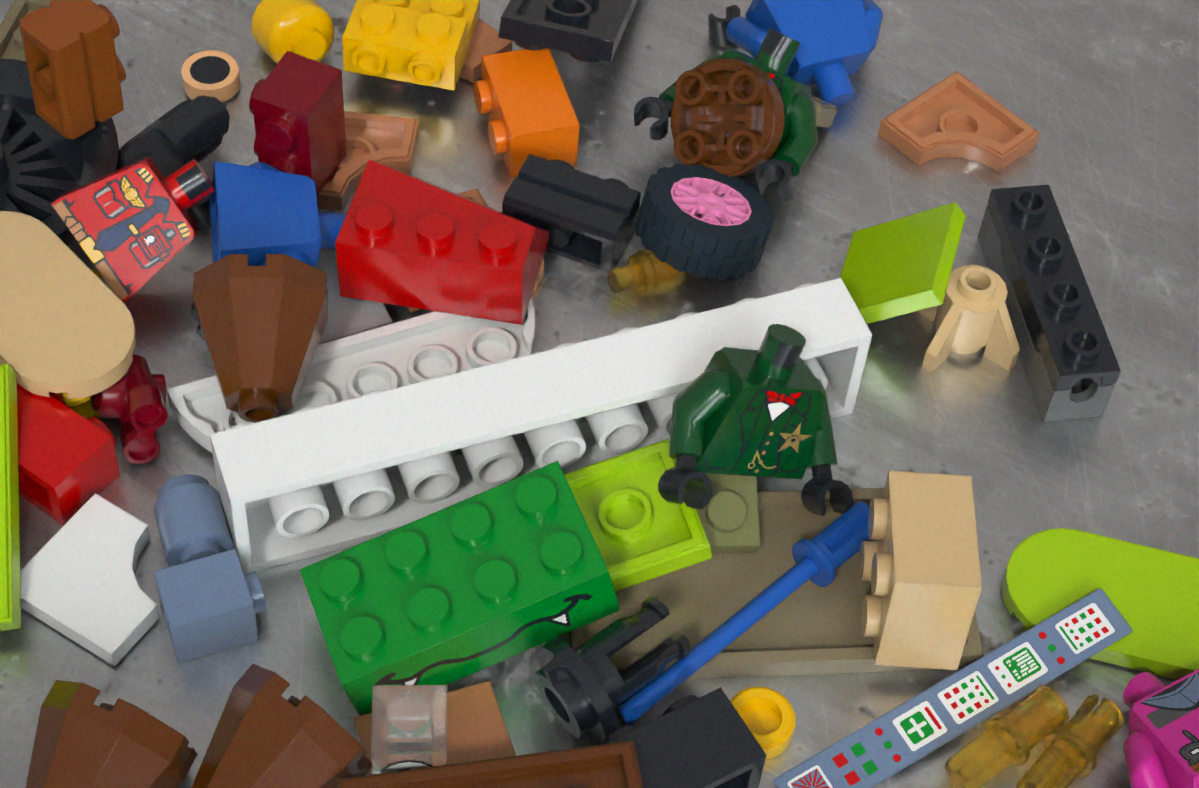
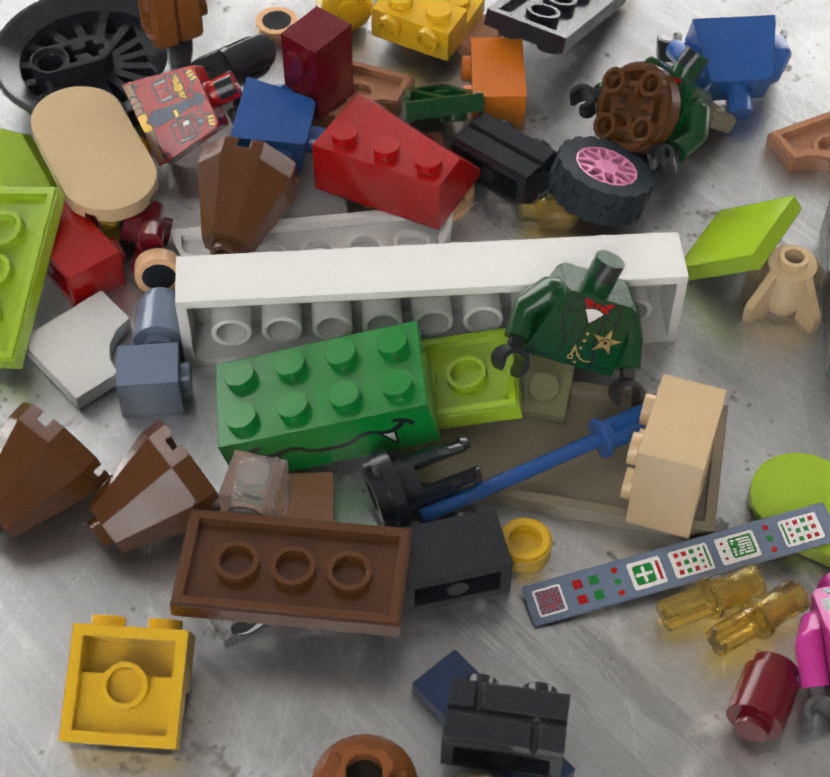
camera: 20 degrees right, 0 degrees up
none -> tile [134,248,178,292]
none -> dark green wing [402,84,484,122]

